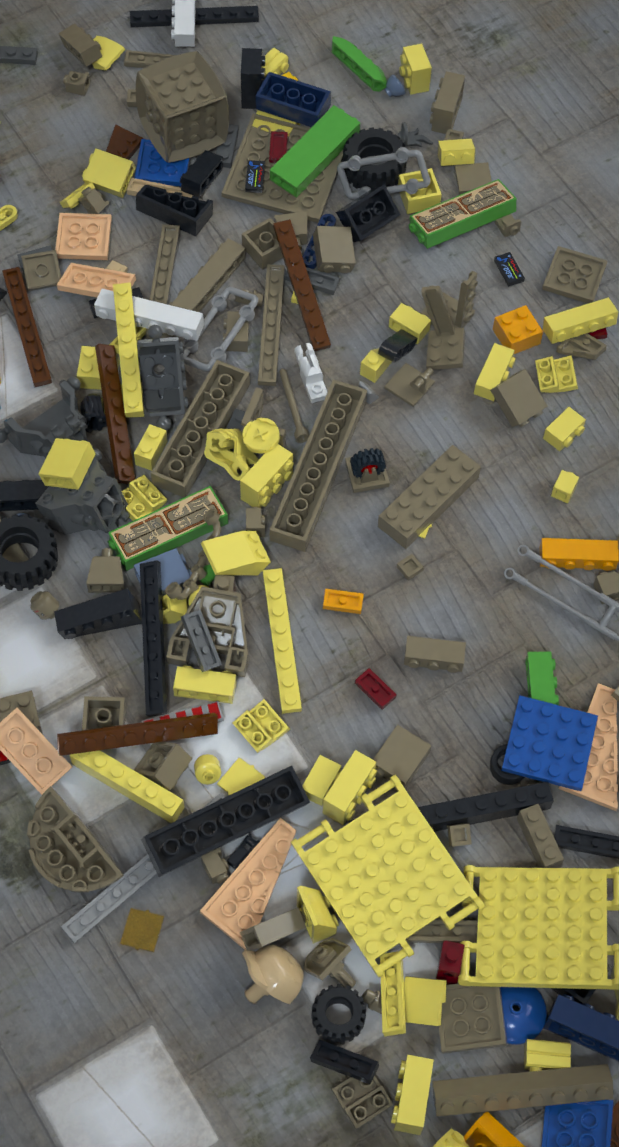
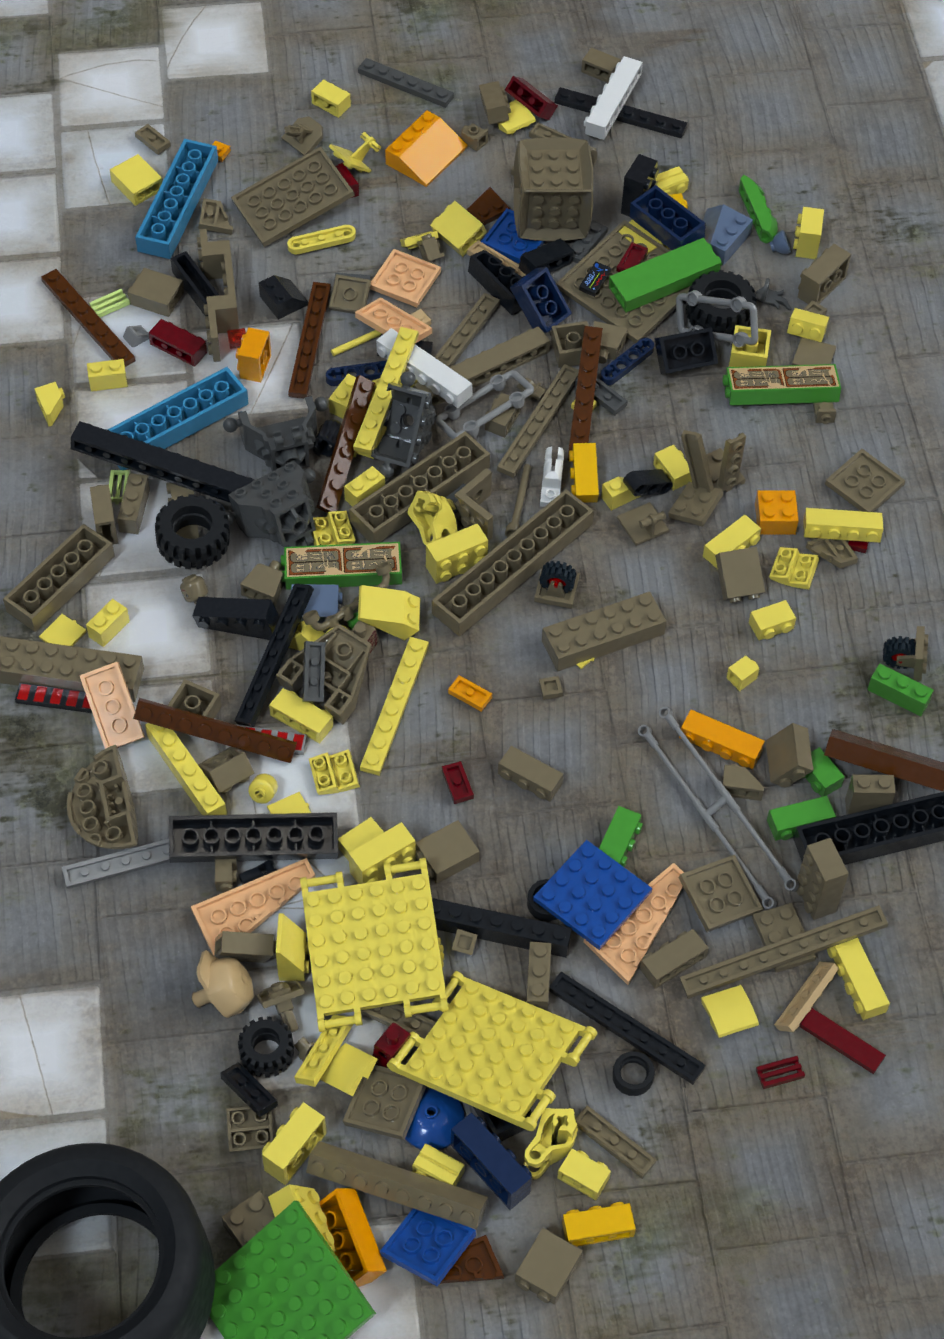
camera: 25 degrees right, 5 degrees down
light yellow brick [39,438,95,490] -> none
clear yellow piece [120,908,164,952] -> none
light yellow tile [242,418,280,454] -> none
dark tan brick [246,507,265,537] -> none
dark tan brick [313,226,356,273] -> none
light grey slope [359,381,379,404] -> none
black tile [494,252,525,287] -> none
none -> dark blue beam [326,360,387,386]
none -> light yellow bar [331,330,381,356]
none -> light orange slope [385,110,468,187]
none -> dark red brick [505,76,558,120]
none -> dark blue brick [510,267,572,333]
none -> yellow brick [569,443,599,503]
none -> sand blue wedge [703,204,753,266]

